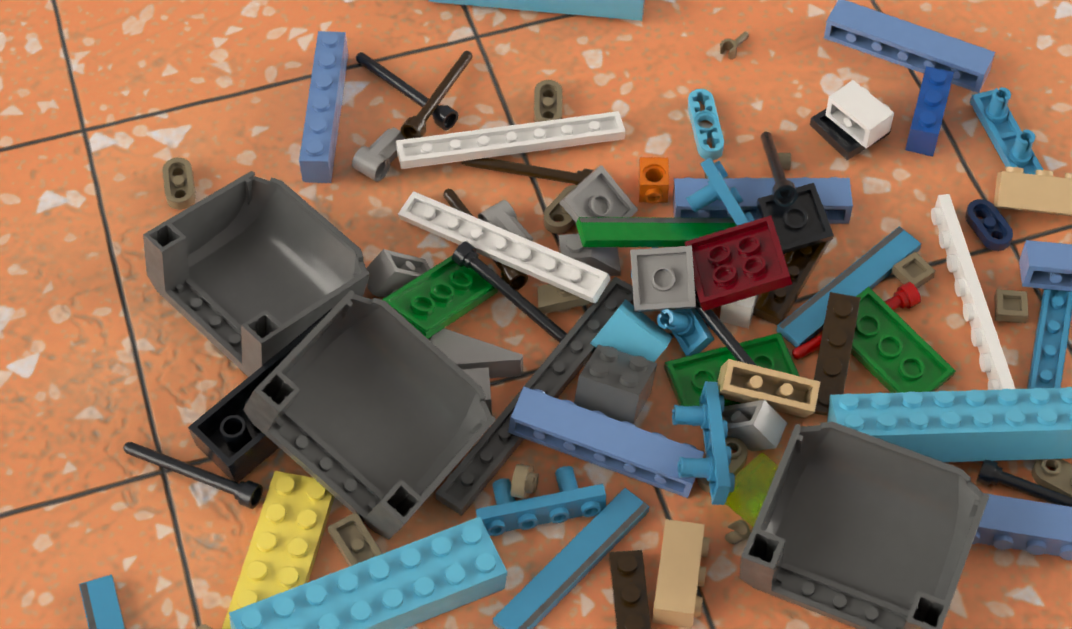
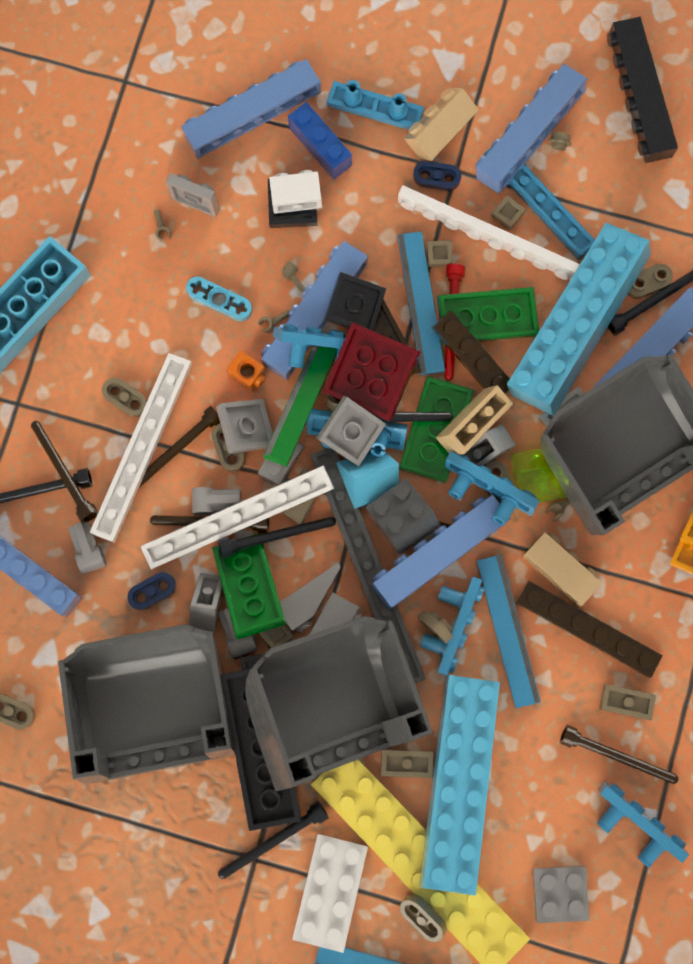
camera: 55 degrees left, 25 degrees up
black piece [761,132,798,207] -> none
none -> dark blue plate [127,572,176,610]
none -> light grey plate [166,173,220,217]
none -> white plate [292,834,368,953]

